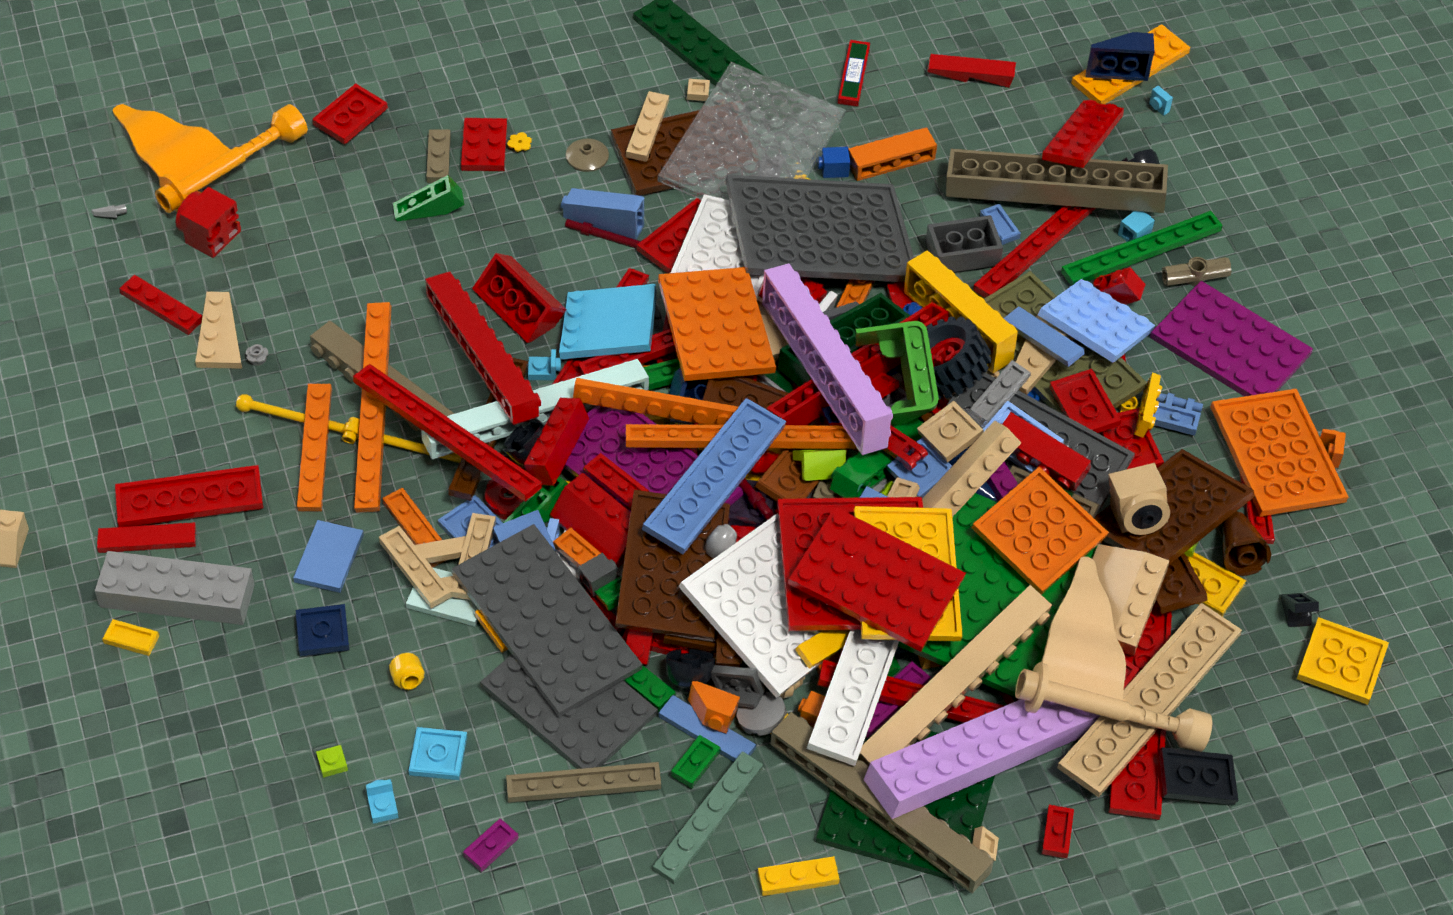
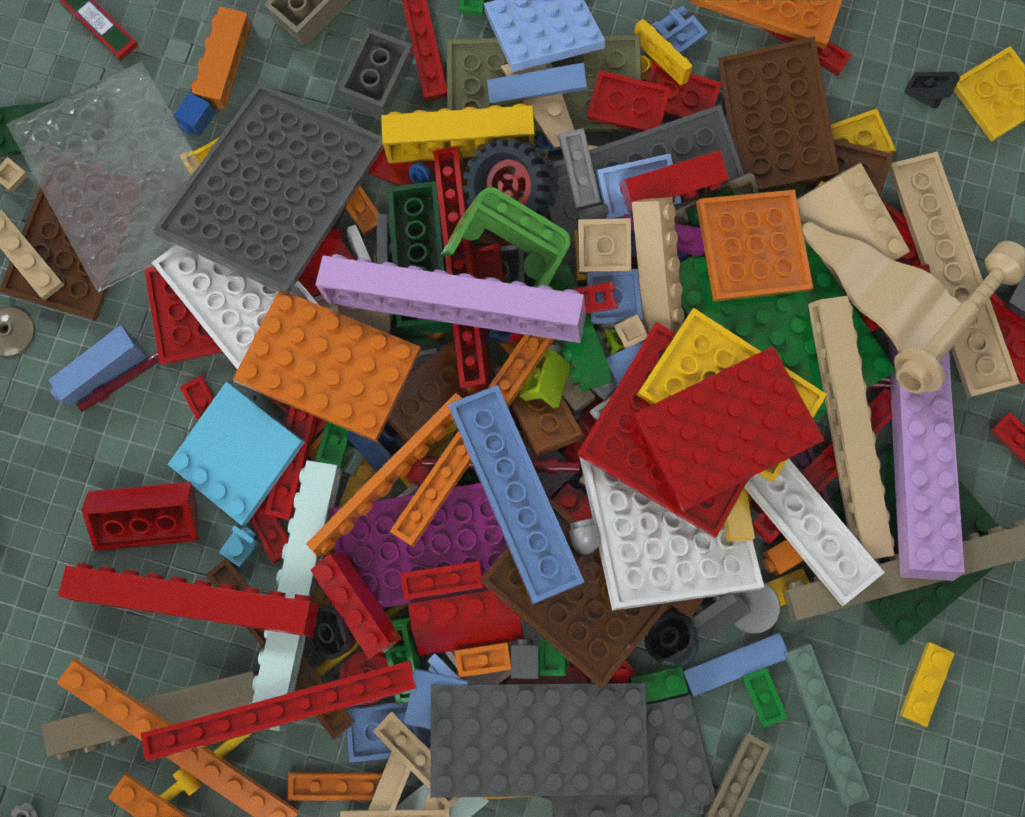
camera: 55 degrees left, 25 degrees up
orange slope [688,681,740,734] -> none
tan plate [972,826,999,861] -> none
medium blue tile [980,204,1021,245] -> none
tan piece [1108,463,1170,535] -> none
reddish brown cone [1222,511,1272,576] -> none

